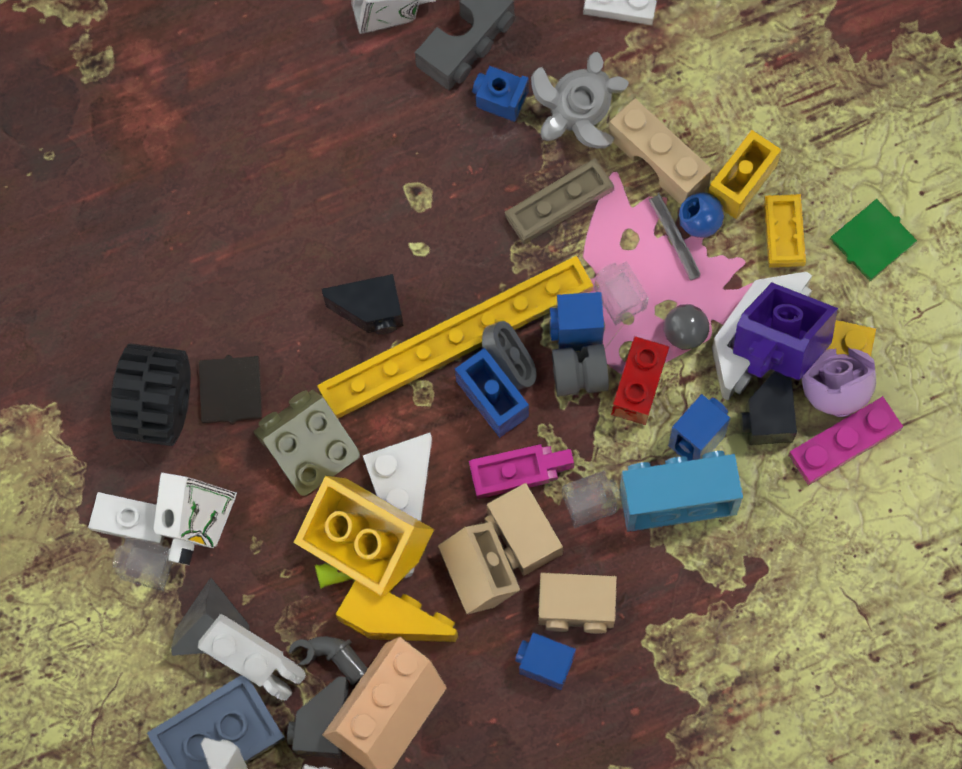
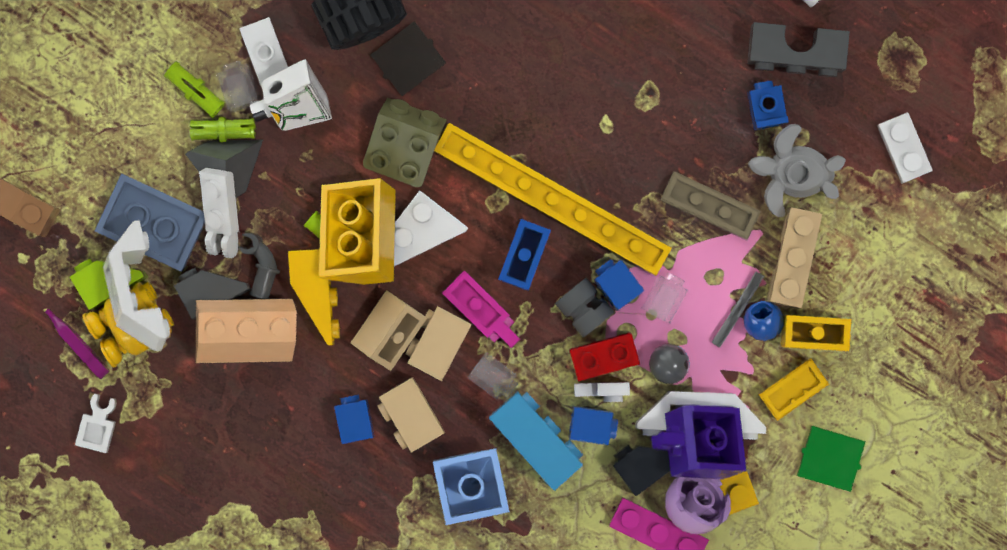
camera: 50 degrees right, 15 degrees up
black slope [322,274,404,335] -> none
dark grey plate [482,321,536,390] -> none
none -> lime pin [164,61,225,118]
none -> lime pin [190,117,256,142]
none -> light blue slope [433,448,509,525]
none -> white plate [574,382,630,402]

